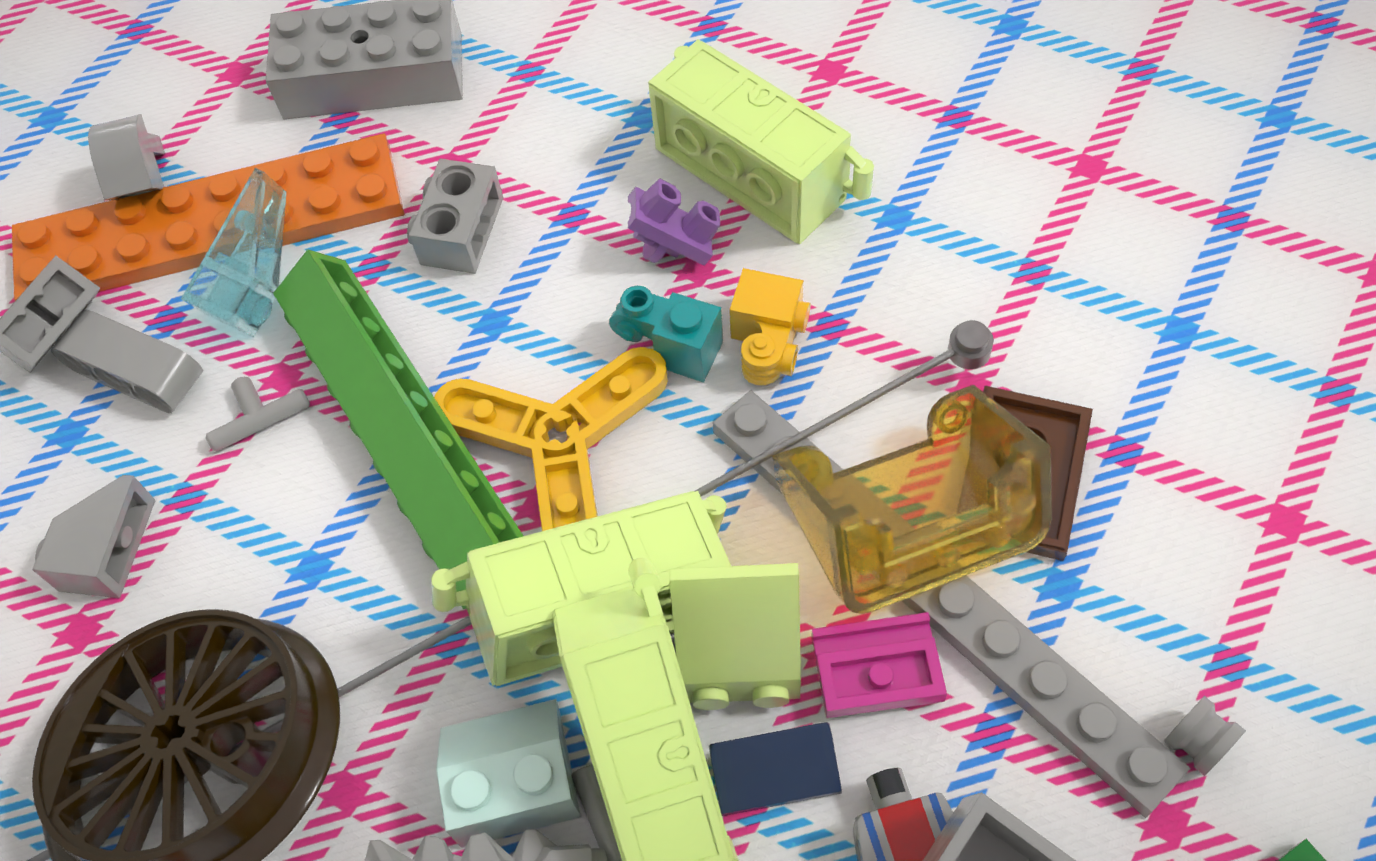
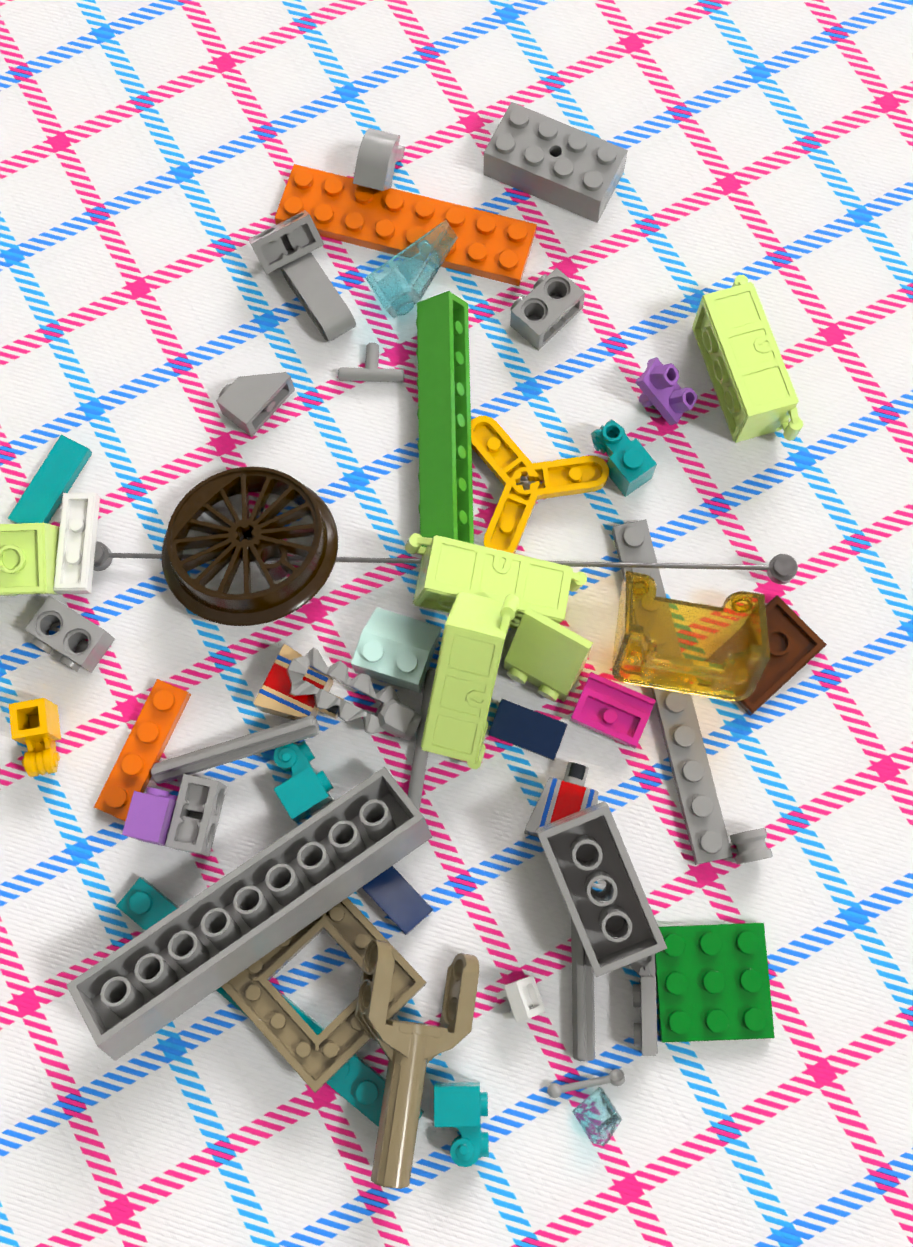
camera: 30 degrees right, 15 degrees up
yellow brick [729,268,811,385] -> none

